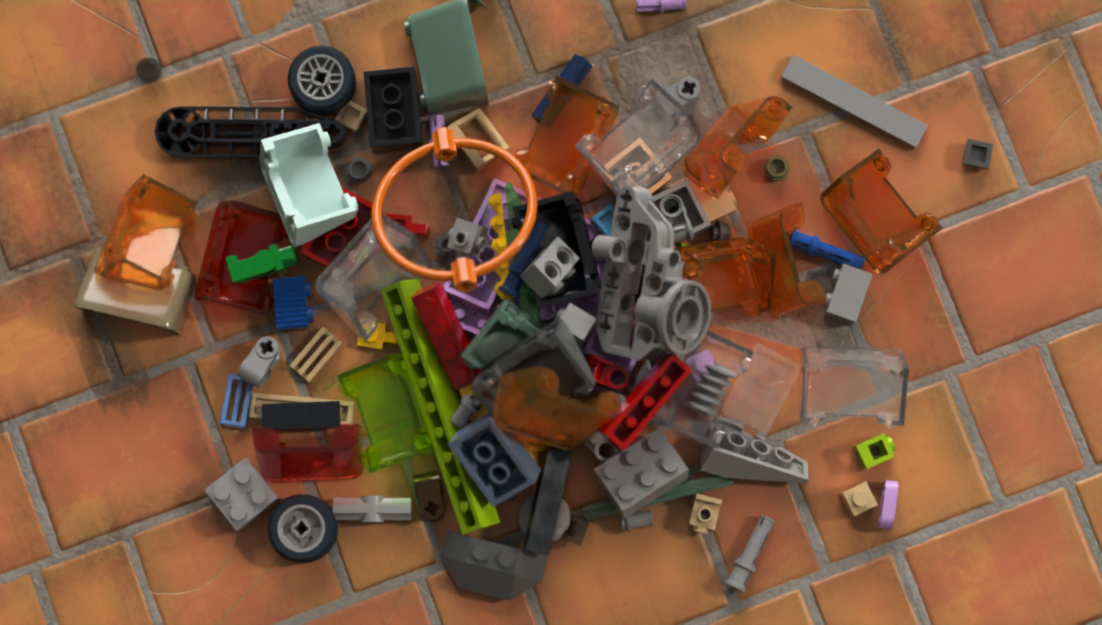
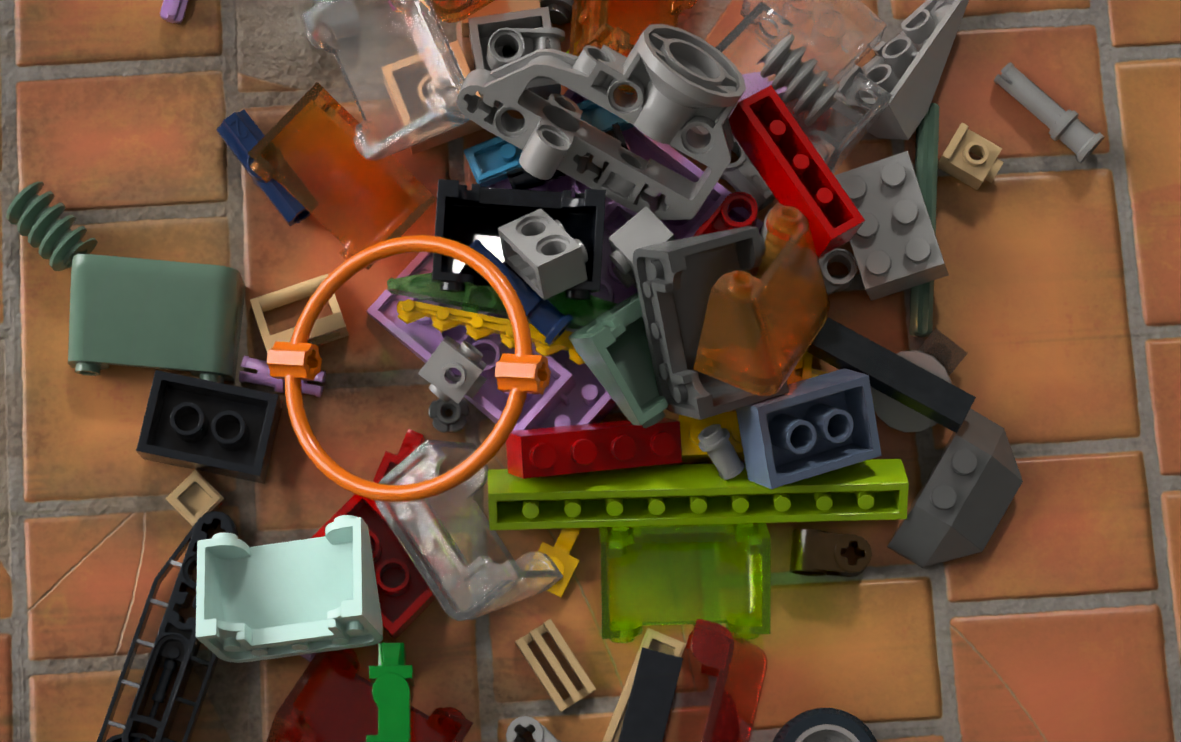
camera: 80 degrees left, 5 degrees down
blue brick [273,276,314,332] -> none
wheel [288,46,356,115] -> none
light grey piece [333,496,412,522] -> none
dark grey plate [347,157,372,183] -> none
light grey pin [620,509,653,532] -> none

